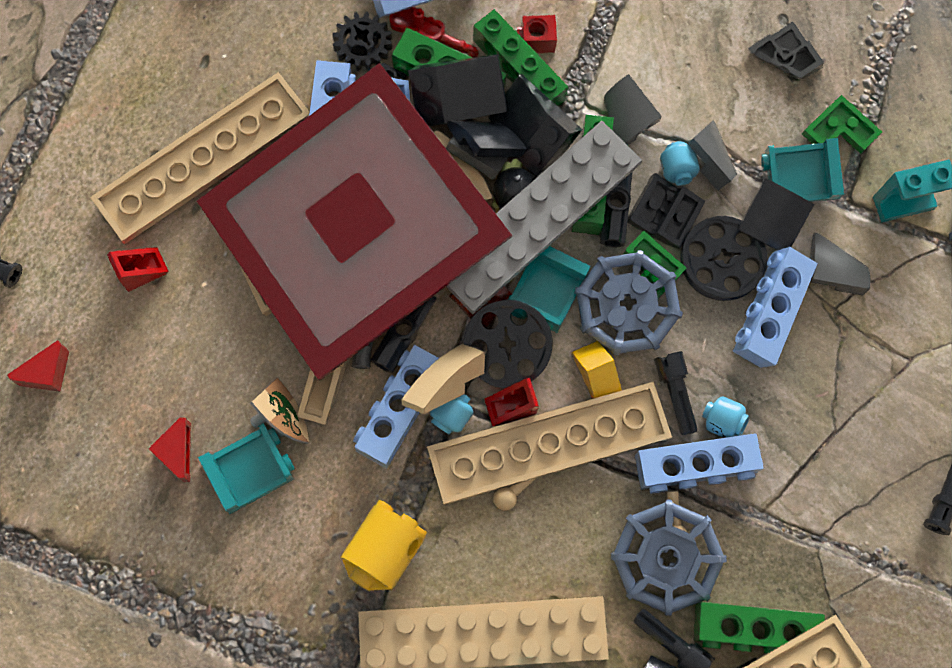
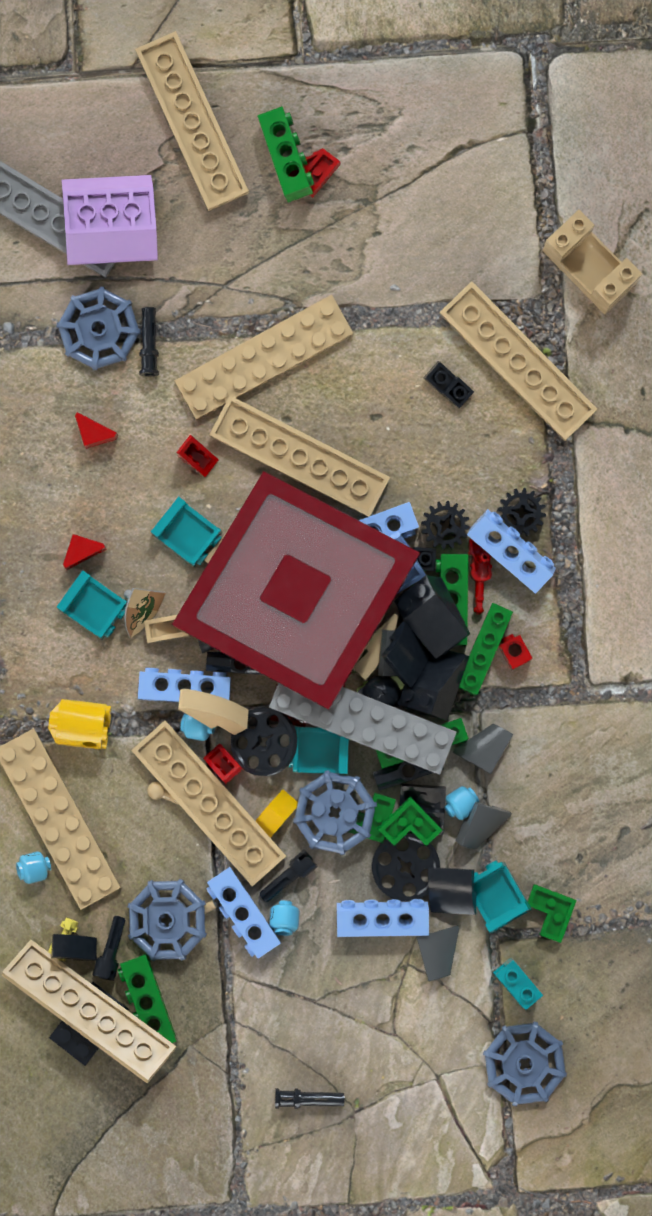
camera: 70 degrees right, 10 degrees up
dark grey slope [748,21,824,80] -> none
none -> teal panel [151,496,222,567]
none -> tan plate [174,294,354,421]
none -> green plate [378,797,443,846]

